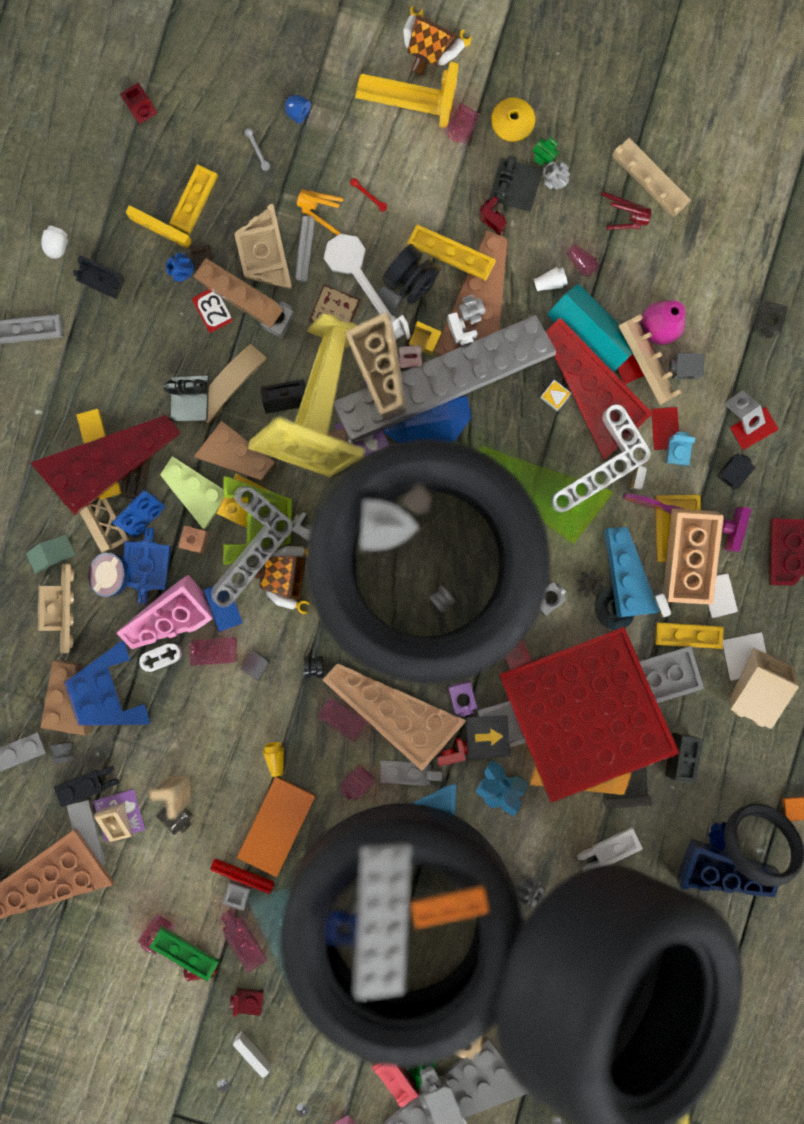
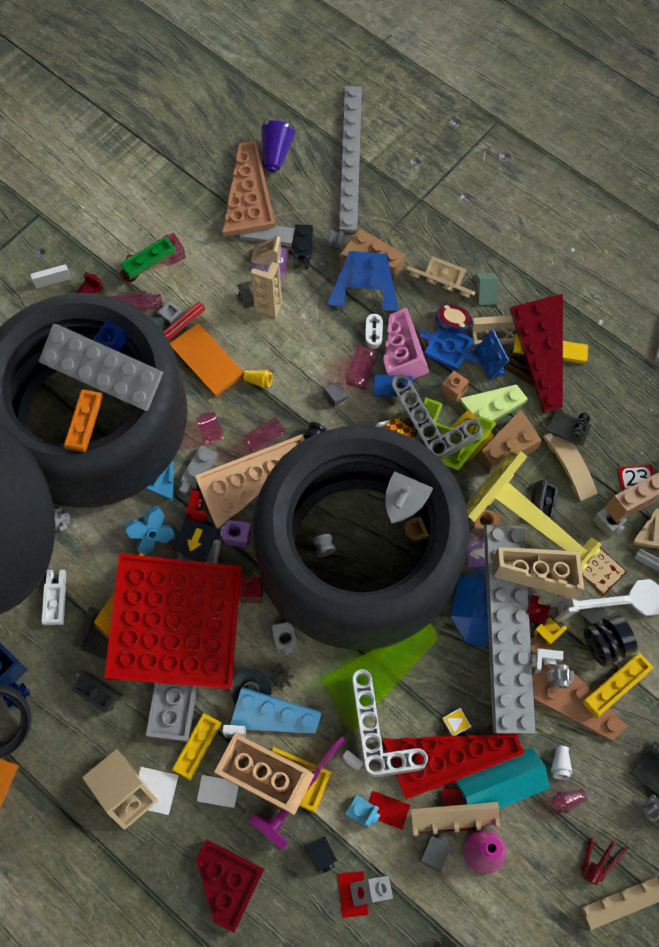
camera: 115 degrees right, 20 degrees down
dark red bracket [479,196,507,235] -> none

